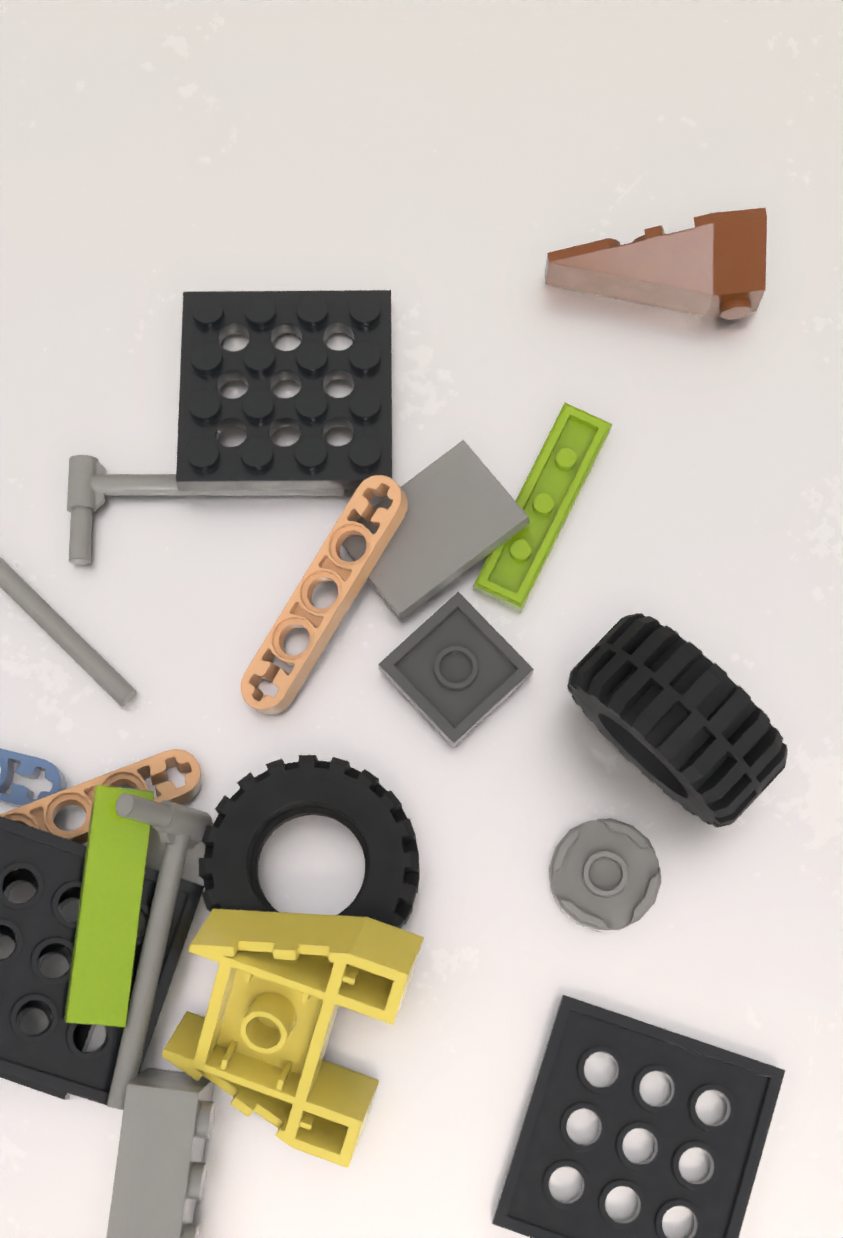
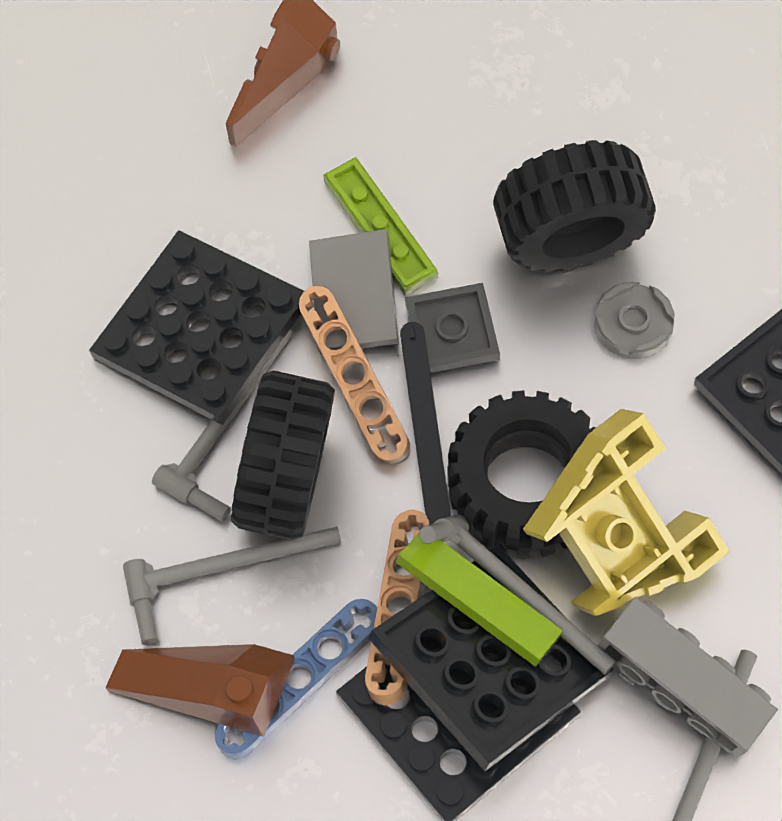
camera: 55 degrees left, 10 degrees down
none -> black tyre [231,370,335,540]
none -> black piece [400,322,451,525]

